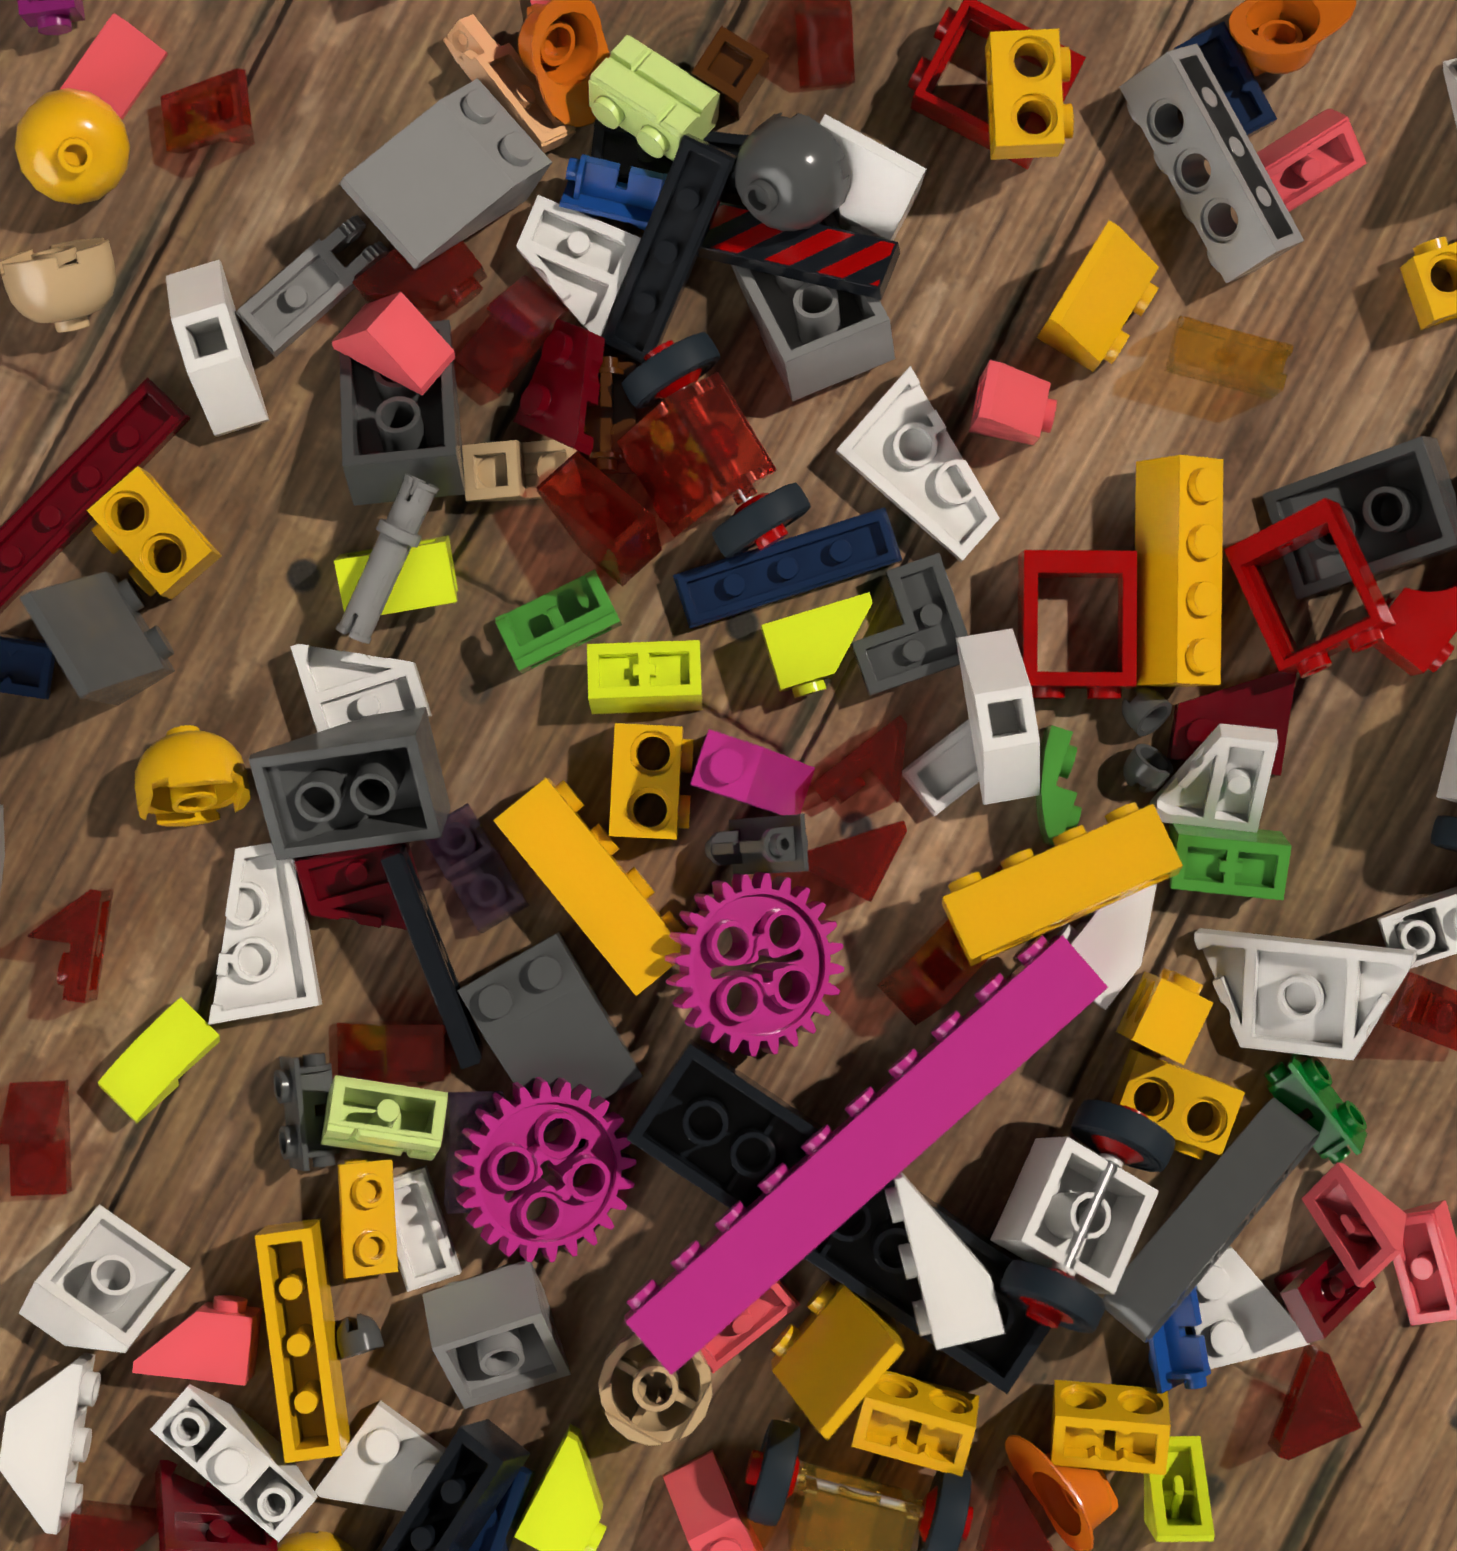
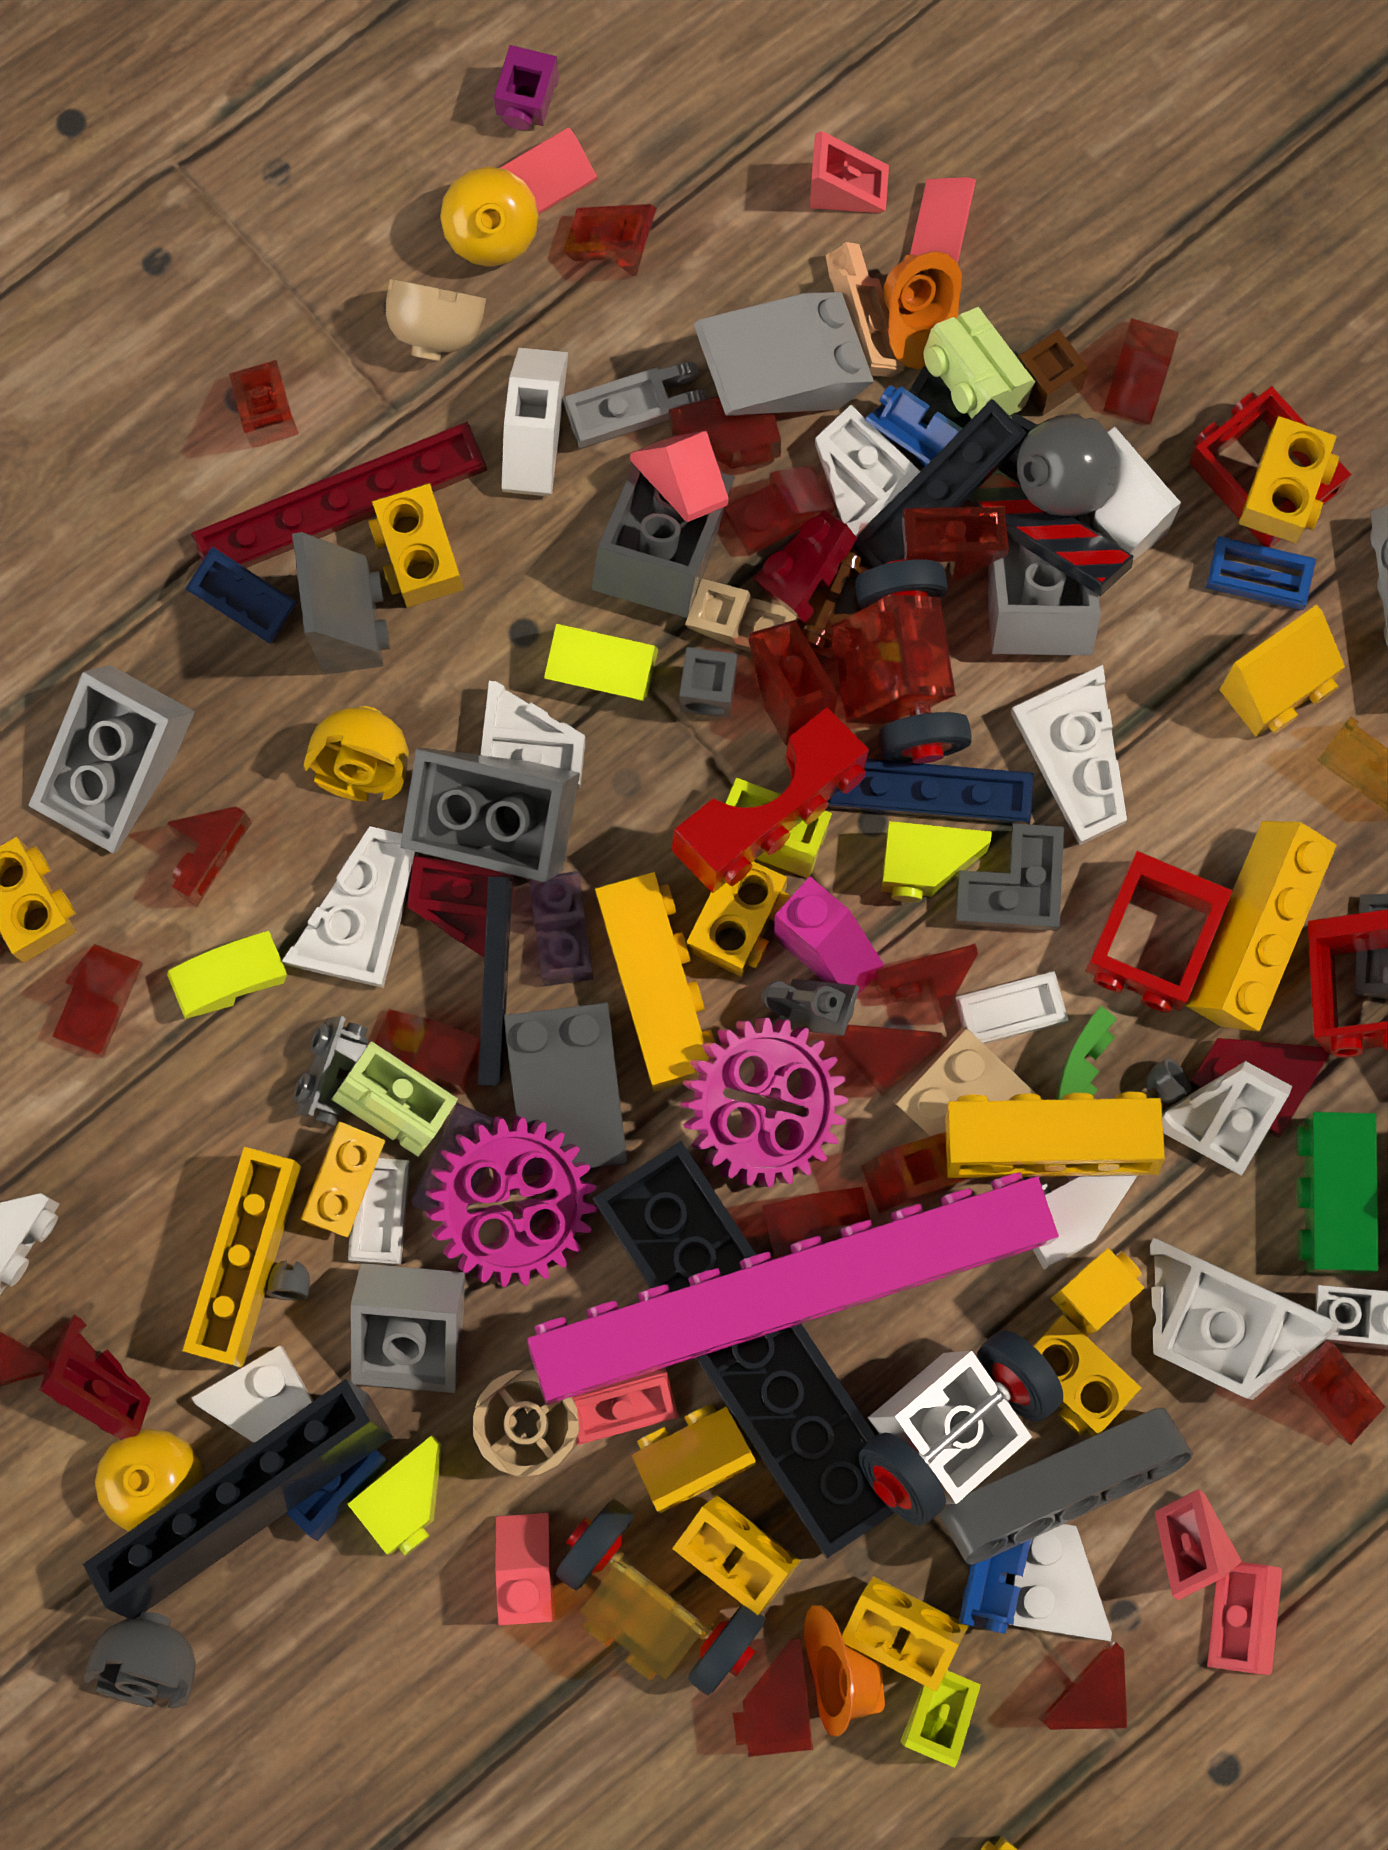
camera: 25 degrees right, 10 degrees down
white slope [19,1204,190,1353] -> none
coral slope [132,1295,262,1386] -> none
white slope [150,1384,318,1542] -> none
light grey pin [336,473,439,644] -> none
bright green hinge [495,569,622,674] -> none
white slope [885,1172,1005,1350] -> none
white slope [956,628,1040,805] -> none
coral slope [969,360,1057,445] -> none
dark grey hinge [1122,687,1172,736] -> none
bright green hinge [1168,823,1292,901] -> none
green hinge [1264,1054,1367,1164] -> none
dark red slope [1274,1246,1376,1344] -> none
none -> red arch [671,707,869,893]
none -> dark grey brick [679,647,737,718]
none -> clear red slope [762,1187,871,1260]
none -> tan wing [893,1026,1036,1139]
none -> clear red slope [902,506,1009,580]
none -> blue tile [1205,536,1316,610]
none -> green brick [1296,1112,1378,1275]

